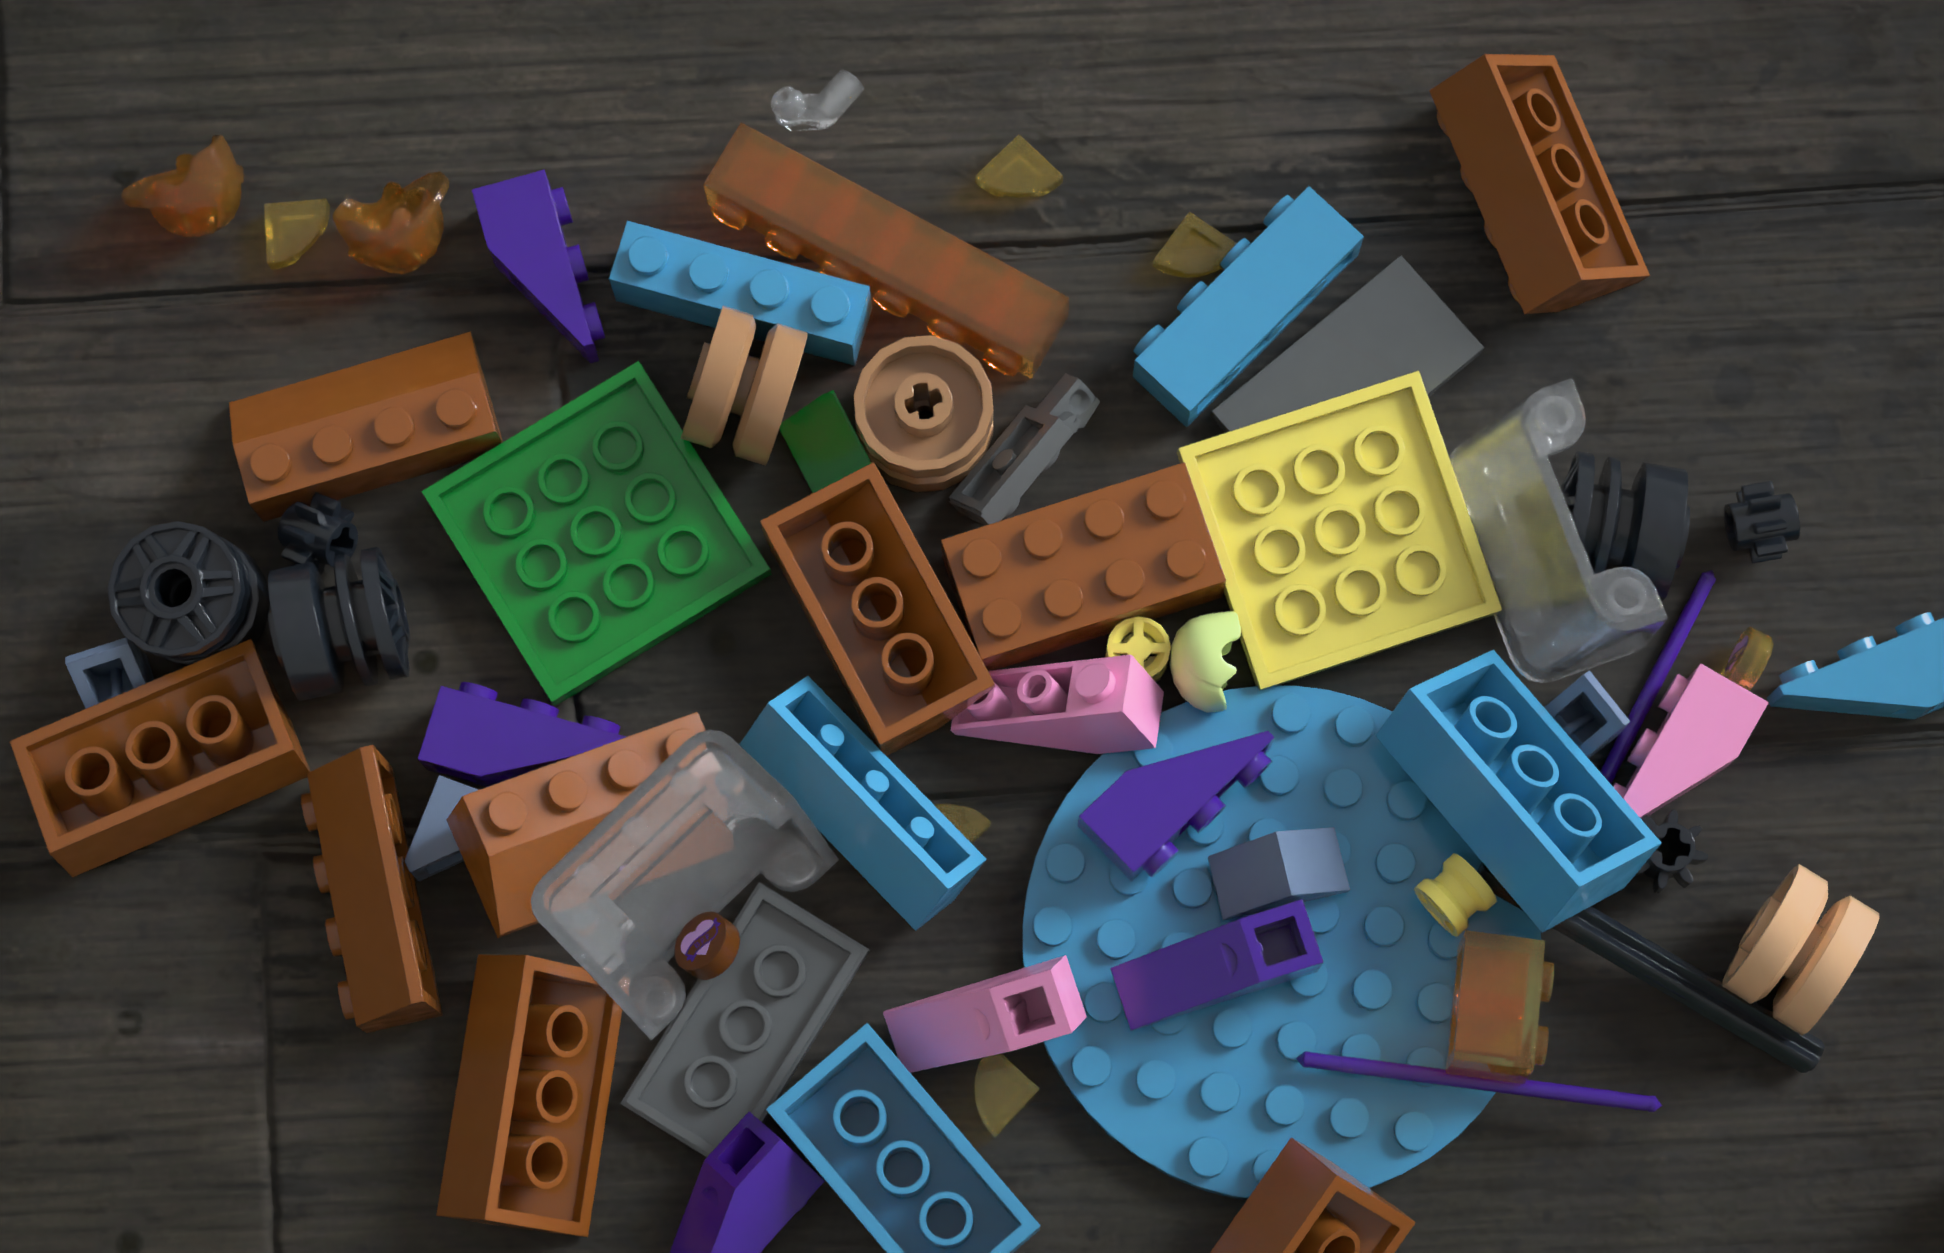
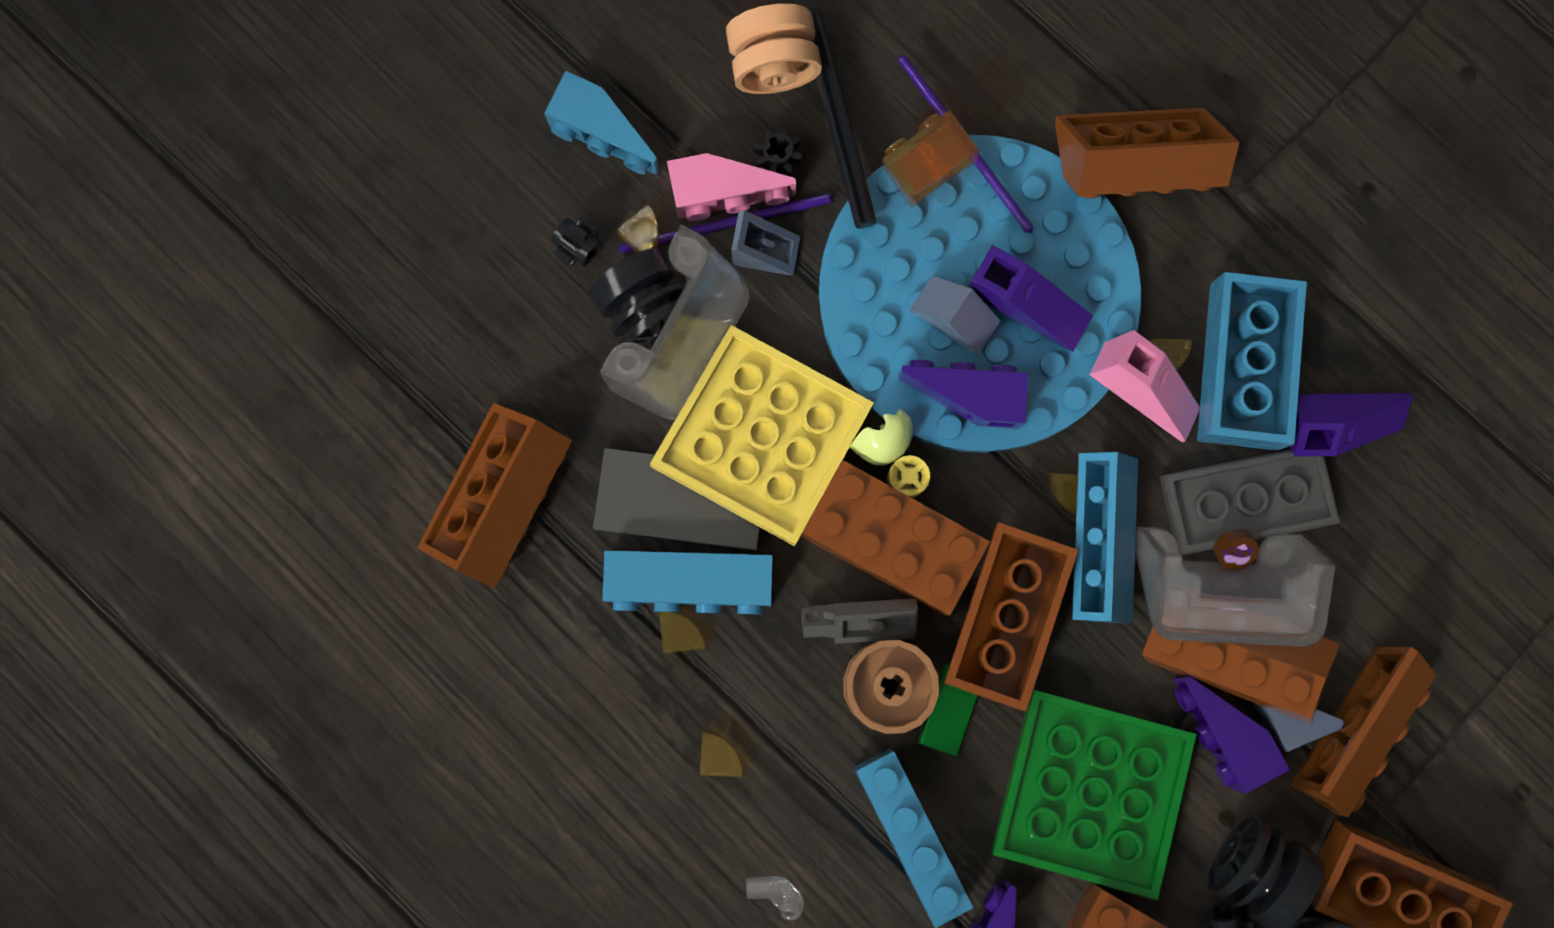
camera: 140 degrees left, 5 degrees up
dark orange slope [436,954,627,1237] -> none
medium nougat wheel [681,305,808,466] -> none
clear orange brick [703,123,1070,379] -> none
bright pink slope [951,655,1164,754] -> none
dark azure brick [1376,650,1662,932] -> none
light yellow wheel [1414,853,1497,937] -> none
clear yellow tile [1721,627,1773,691] -> none
none -> clear yellow tile [617,205,659,253]

